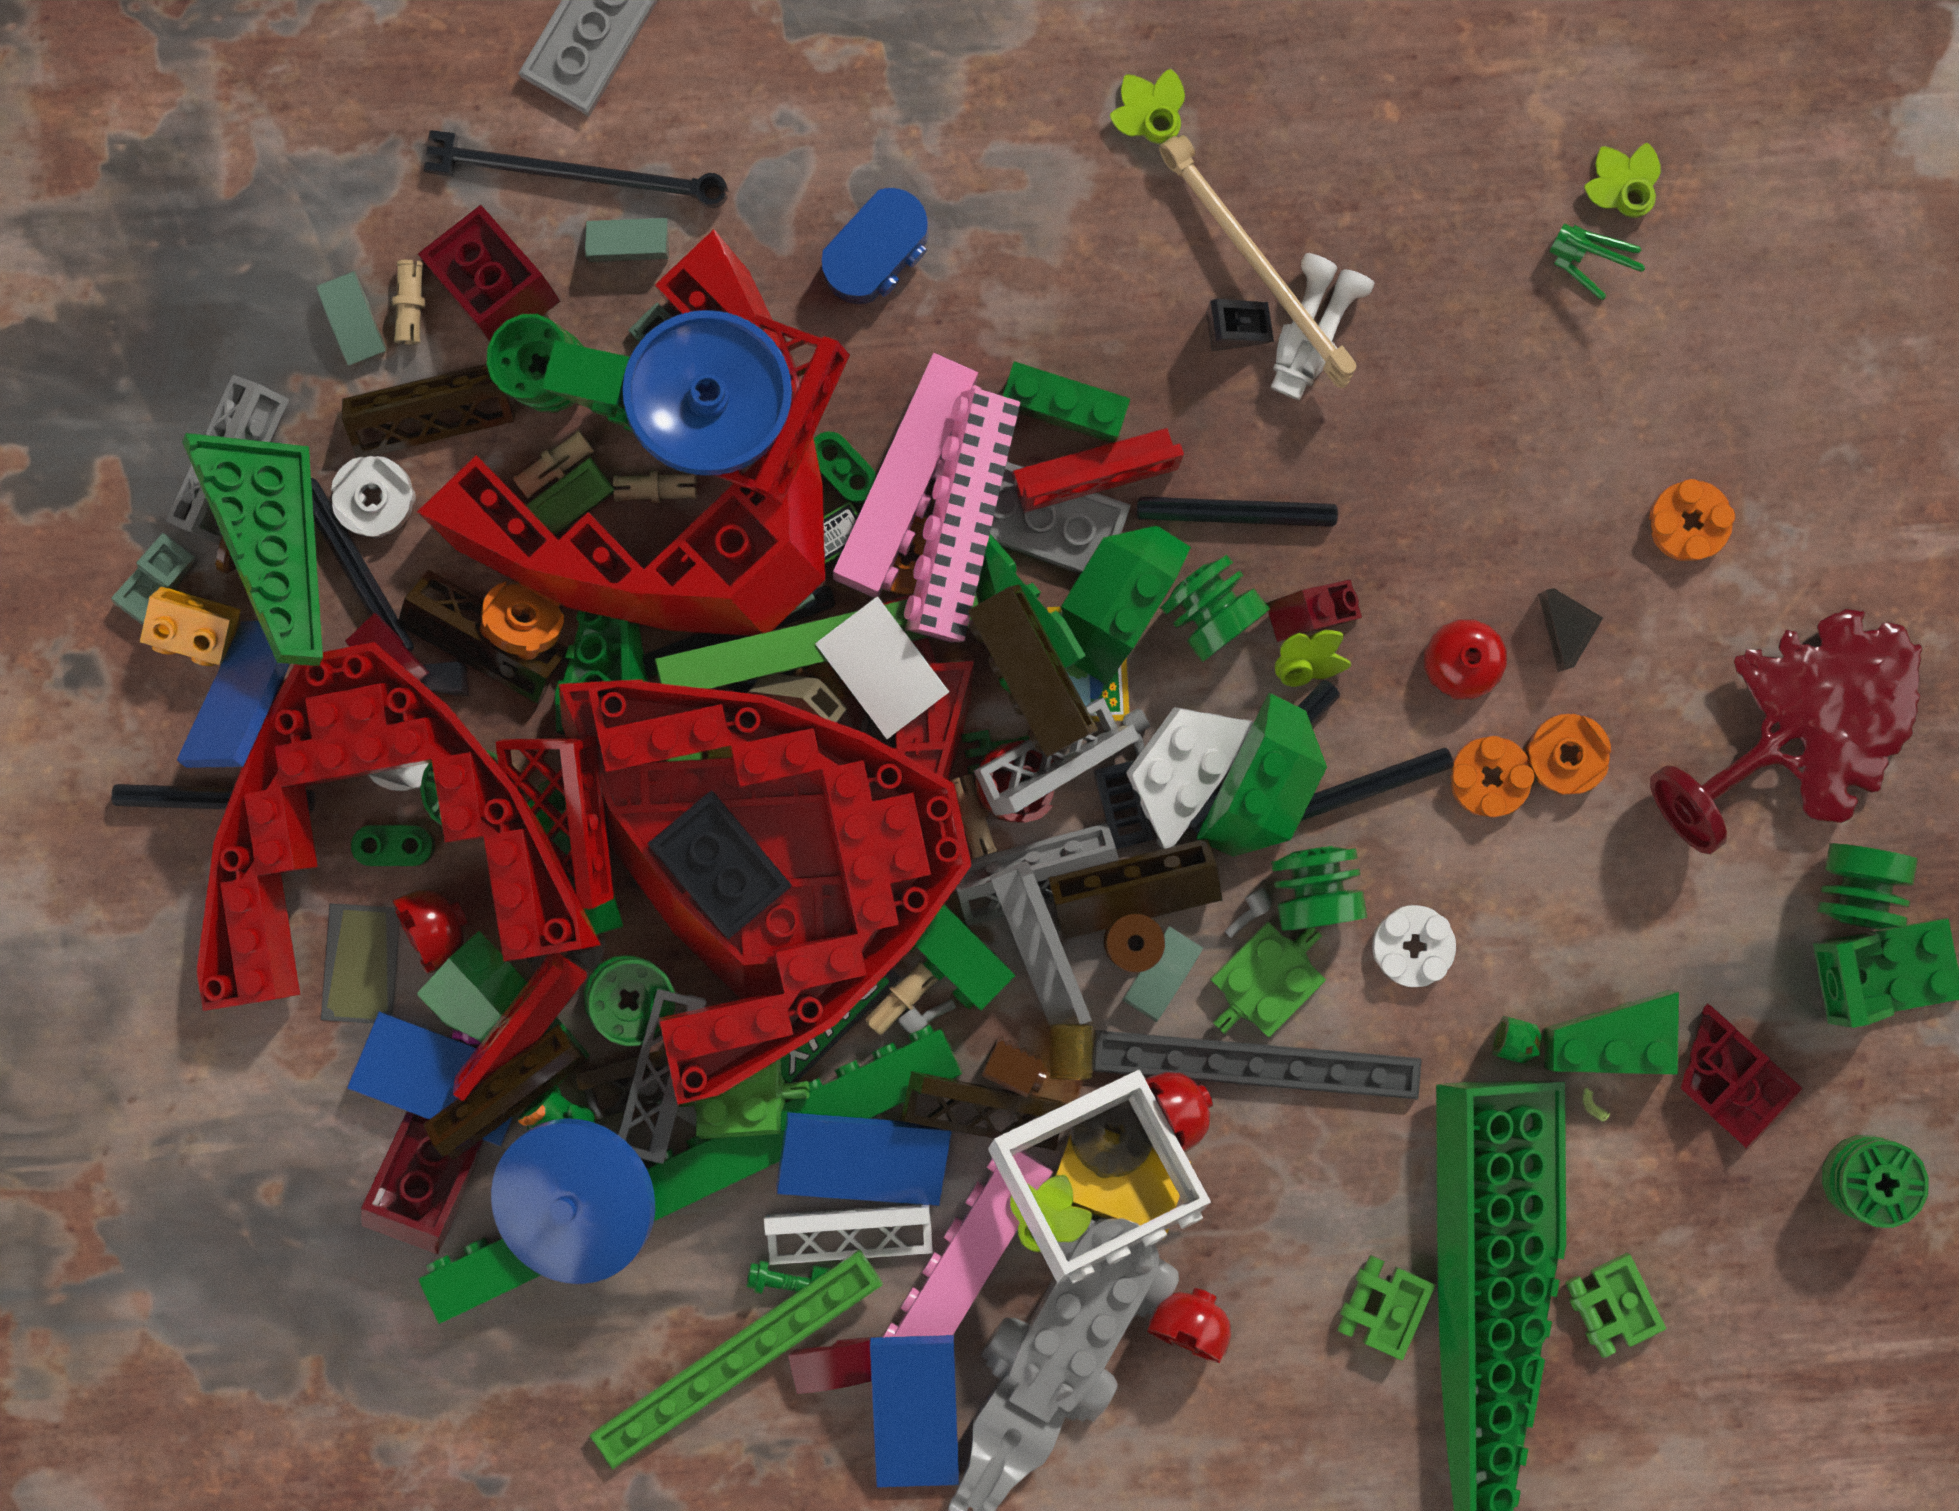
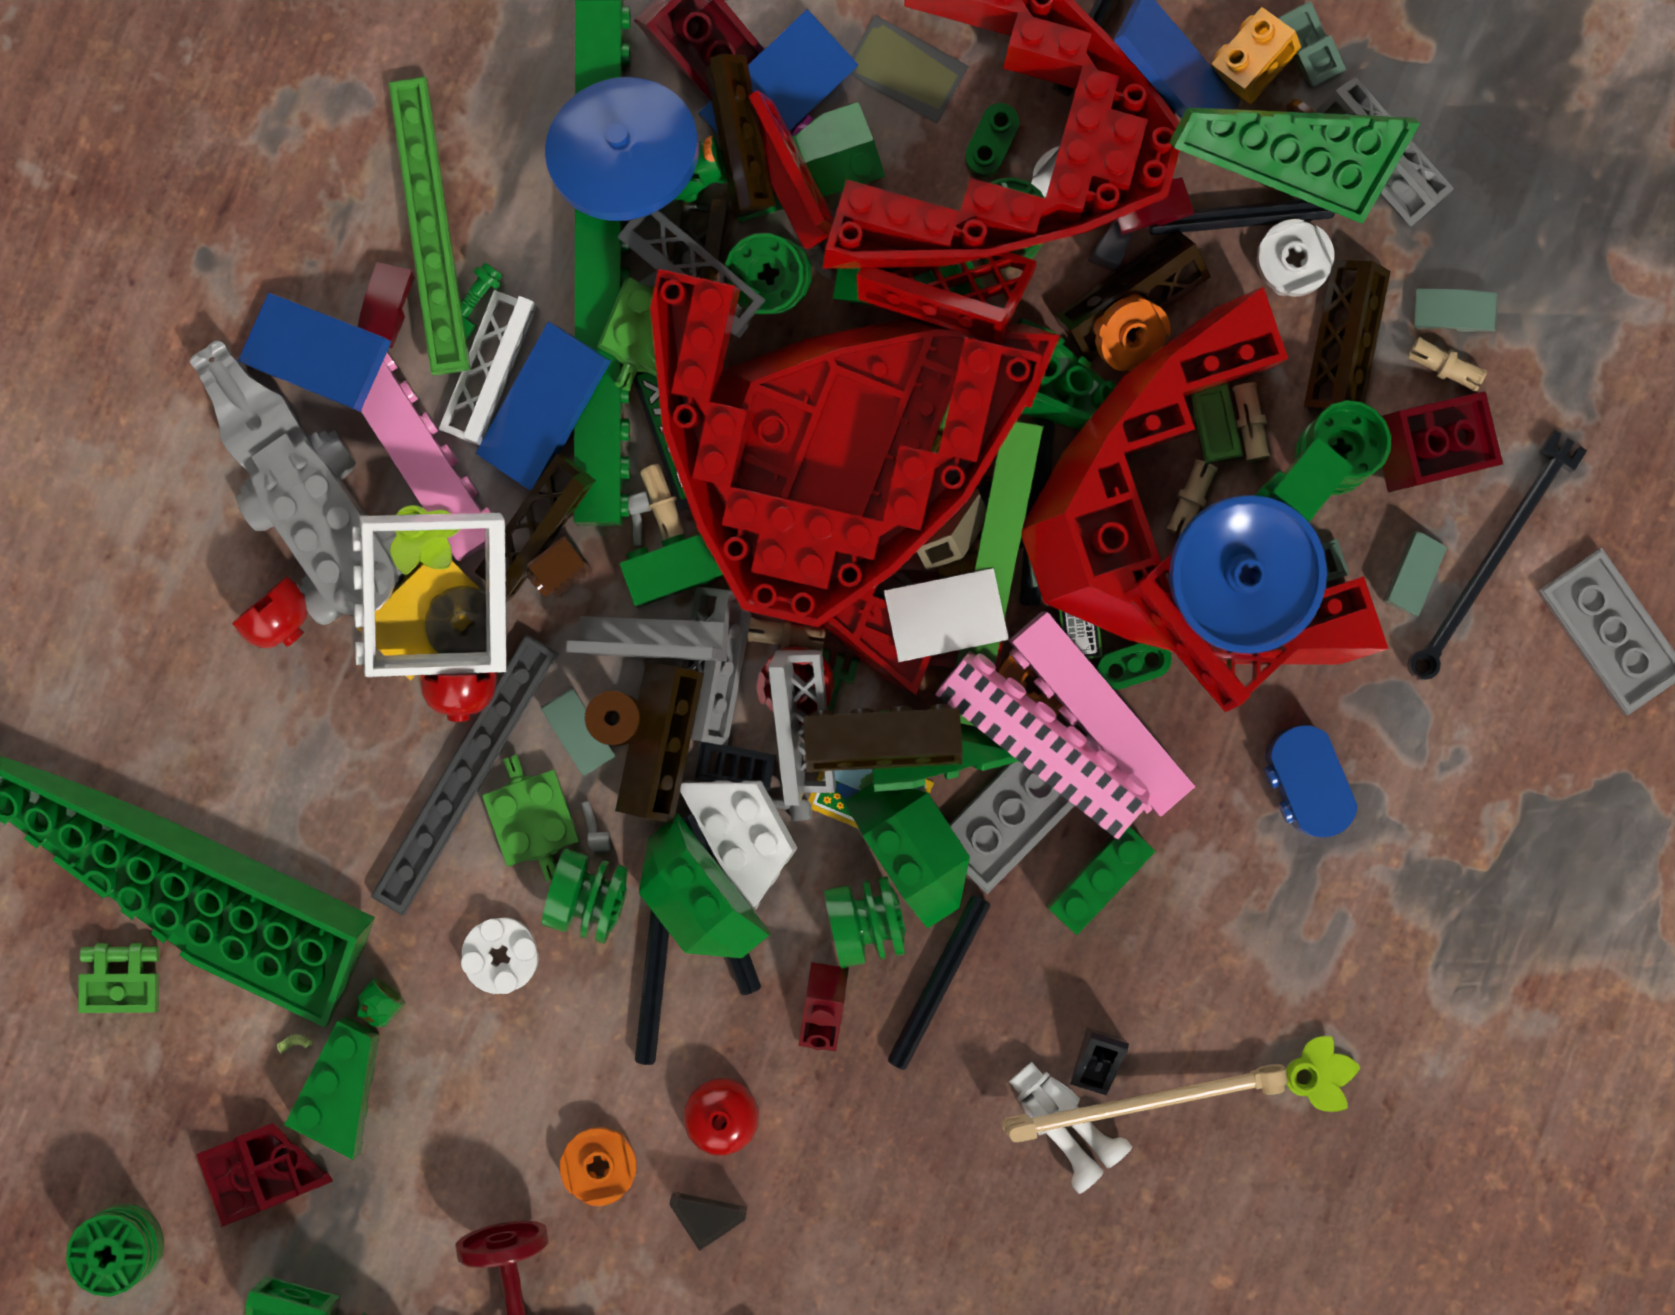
camera: 115 degrees right, 0 degrees up
red cylinder [392,890,468,974] -> none
black tile [647,790,792,939] -> none
red fence [1012,428,1184,513] -> none
clear yellow piece [1049,1024,1093,1080] -> none
lime plate [1274,630,1351,687] -> none
bright green plate [1337,1255,1436,1361] -> none
orange plate [1450,736,1535,818] -> none

